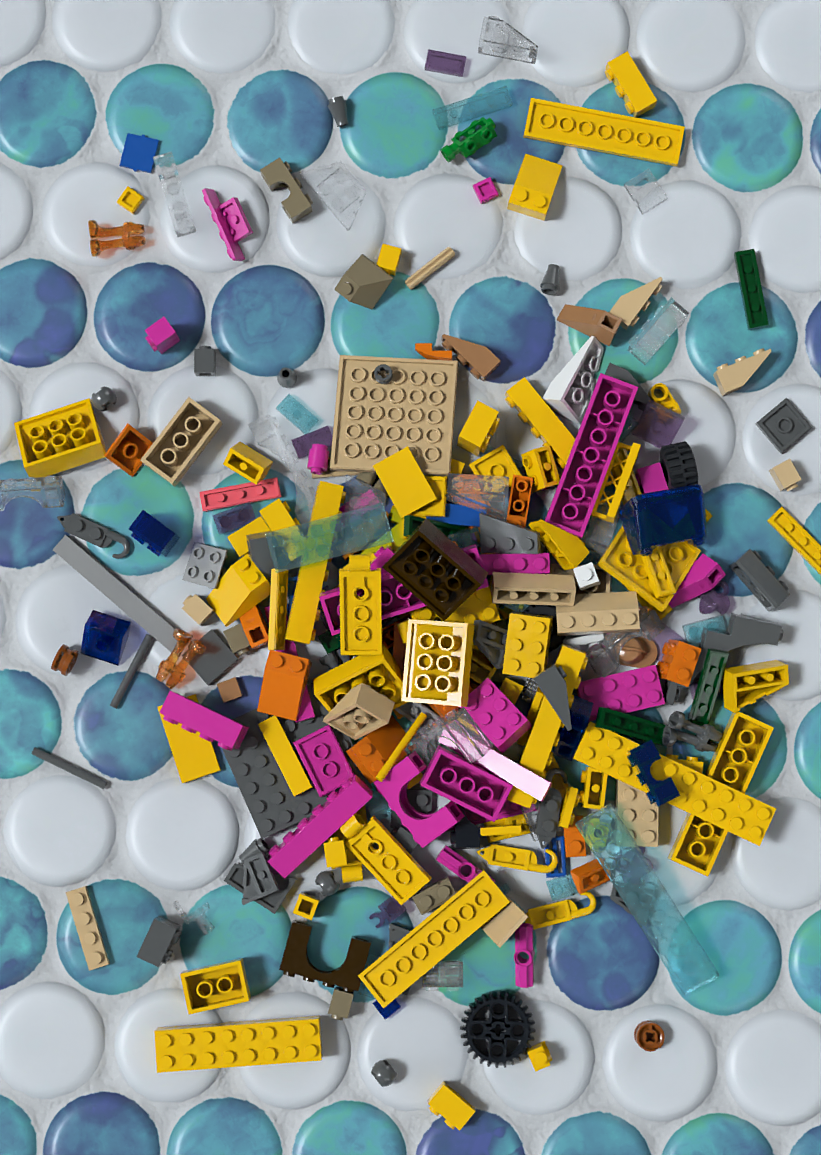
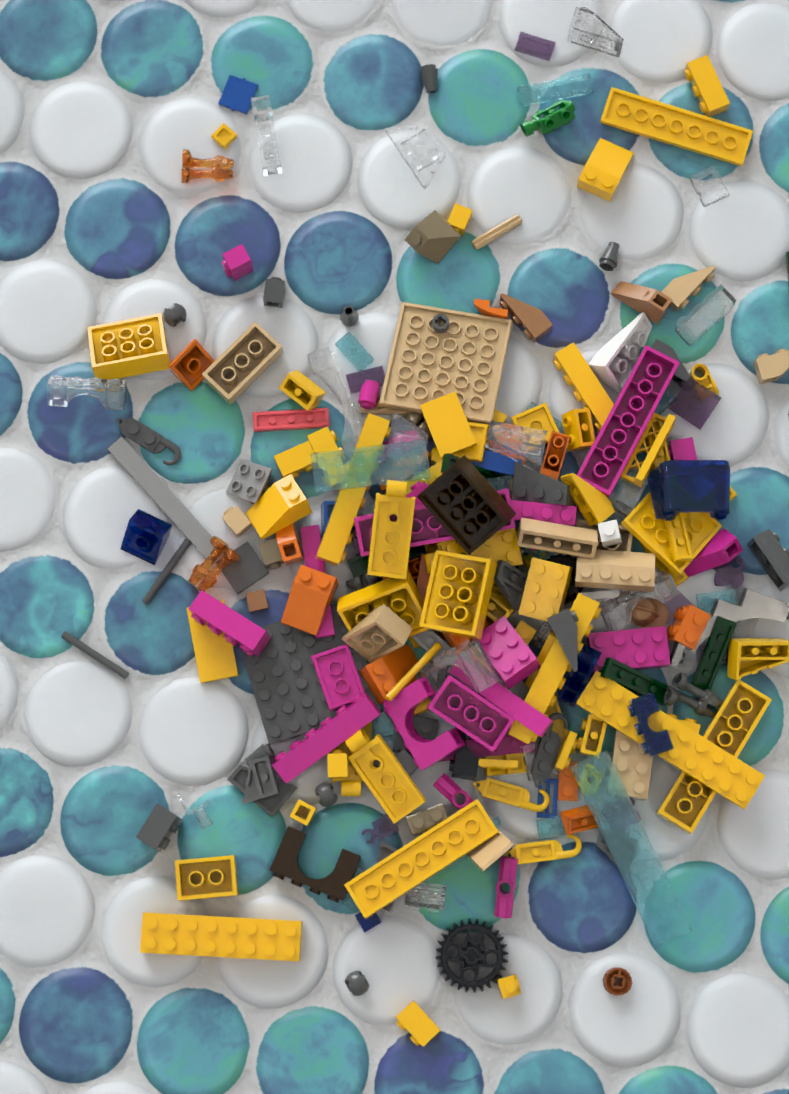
camera: 10 degrees right, 5 degrees down
dark orange wheel [51,644,79,676] -> none
tan plate [66,886,110,971] -> none
clear blue brick [129,510,180,557] -> none
dark pink bracket [202,188,253,261] -> none
clear purple plate [212,502,256,535] -> none
dark grey slope [246,531,281,584] -> none
yellow tile [258,716,313,797] -> none
dark tan arch [260,157,313,224] -> none
yellow tile [268,569,288,650] -> none
dark tan brick [328,987,354,1020] -> none
yellow brick [457,400,500,456] -> none
dark pink tile [472,177,499,204] -> none
black tyre [660,441,698,495] -> none

